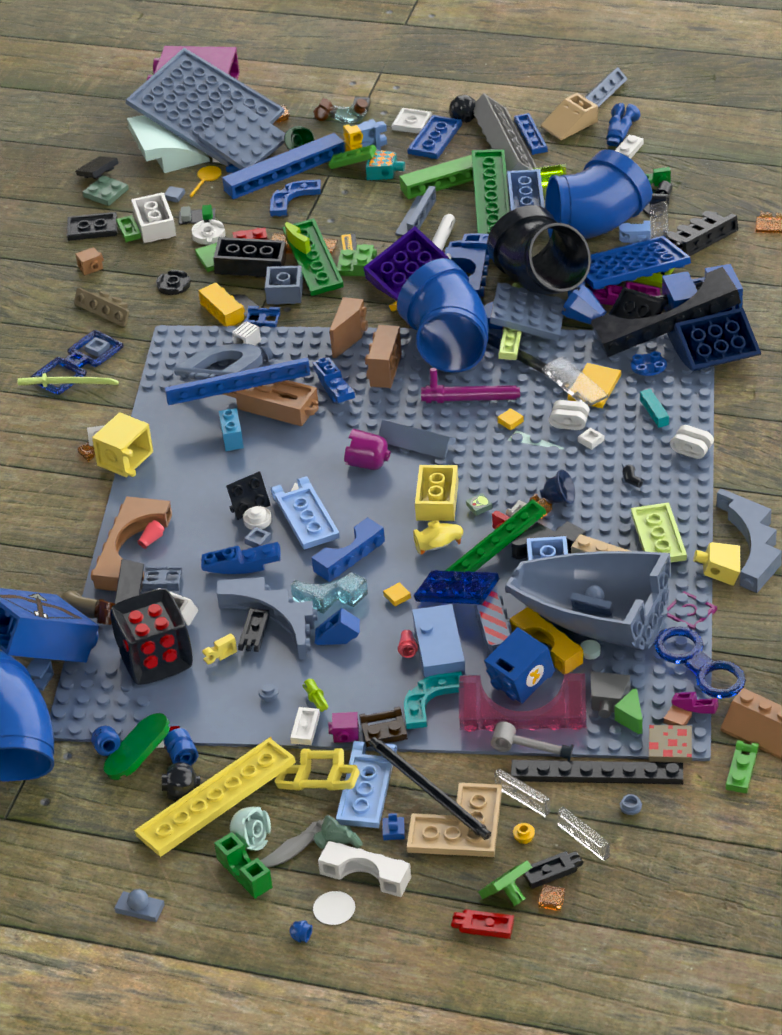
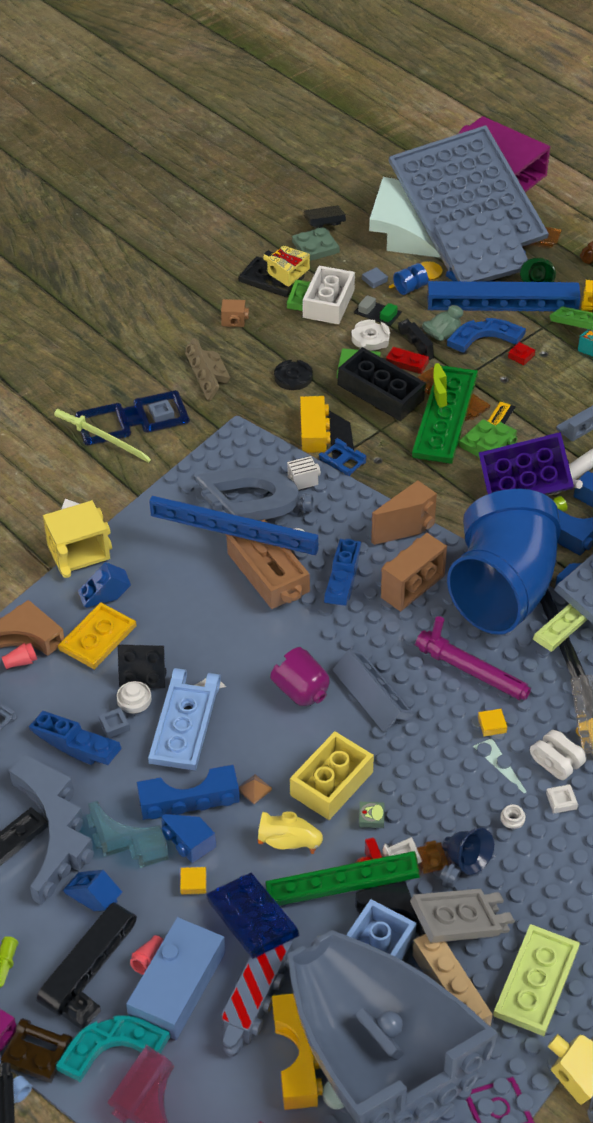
camera: 30 degrees right, 5 degrees up
dark azure brick [219,408,244,451] -> none
sand blue brick [265,266,303,305] -> none
blue container [484,627,555,704] -> none
black arm [622,464,643,488] -> none
none -> black beam [37,902,137,1016]
none -> yellow tile [58,602,137,670]
none -> black tile [62,991,101,1030]
none -> blue slope [78,562,131,608]
none -> blue slope [161,814,216,863]
none -> medium nougat slope [239,774,272,804]
none -> light yellow torso [263,246,310,287]
none -> blue wheel [393,263,428,295]
none -> black hinge [398,318,434,360]
none -> light grey tile [410,889,515,943]
none -> sand green hair [422,305,463,341]
none -> sand blue plate [440,862,461,888]
none -> white plate [500,804,526,829]
none -> red plate [508,342,535,365]

